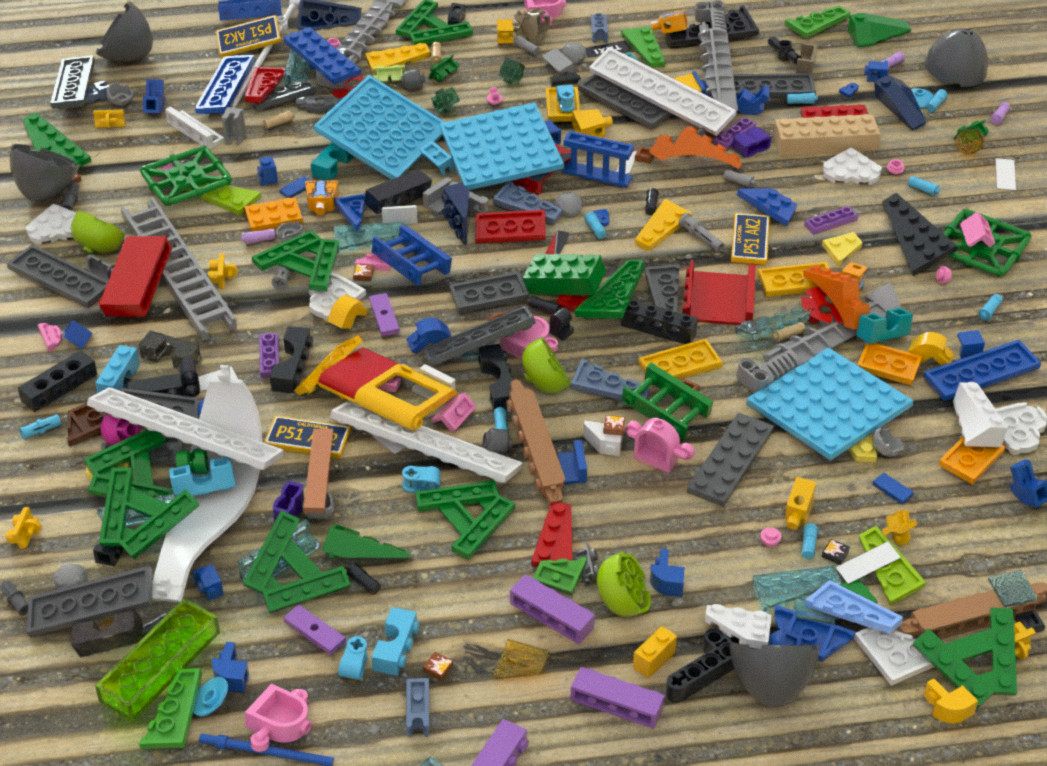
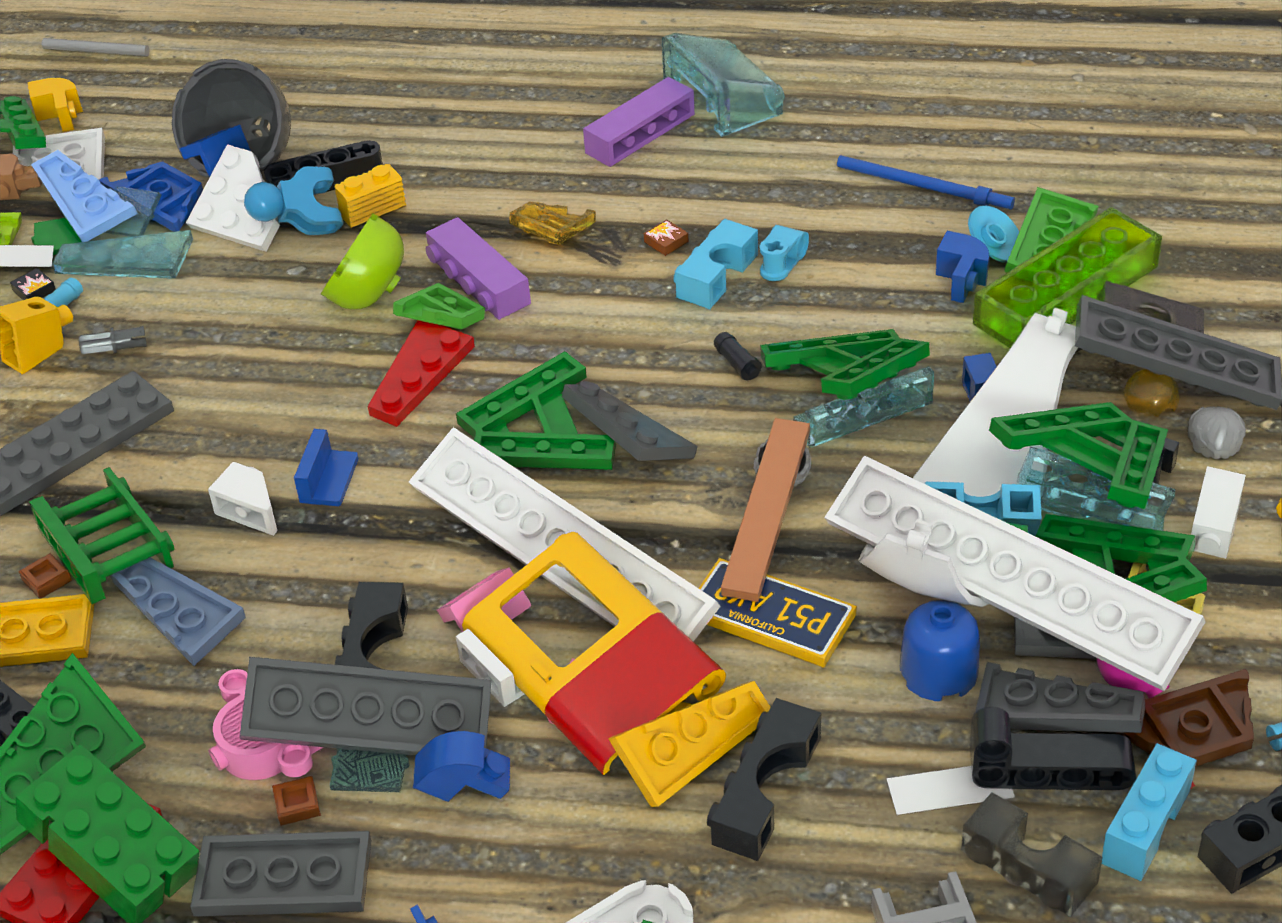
camera: 160 degrees left, 0 degrees up
bright pink piece [245,684,312,752] -> none
medium lavender tile [259,333,279,378] -> none
dark purple brick [273,481,304,522] -> none
medium lavender tile [284,605,346,655] -> none
green wedge [322,523,411,559] -> none
yellow brick [327,295,368,329] -> none
medium lavender tile [369,293,400,337] -> none
medium azure piece [402,466,441,493] -> none
sand blue plate [406,678,430,737] -> none
dark grey head [482,428,513,455] -> none
medium azure piece [494,407,509,432] -> none
medium nougat hinge [506,380,565,504] -> none
lime cylinder [522,337,571,394] -> none
black piece [528,296,561,315] -> none
black leg [549,308,574,341] -> none
medium lavender brick [570,667,665,729] -> none
flat silver hinge [576,542,599,586] -> none
dark orange tile [603,415,625,436] -> none
bright pink piece [625,418,695,473] -> none
blue brick [650,549,685,597] -> none
bright pink plate [760,528,782,547] -> none
none -> dark grey axle [78,326,147,354]
none -> dark azure piece [244,166,344,235]
none -> dark grey wing [562,381,698,461]
none -> white slope [1191,466,1246,559]

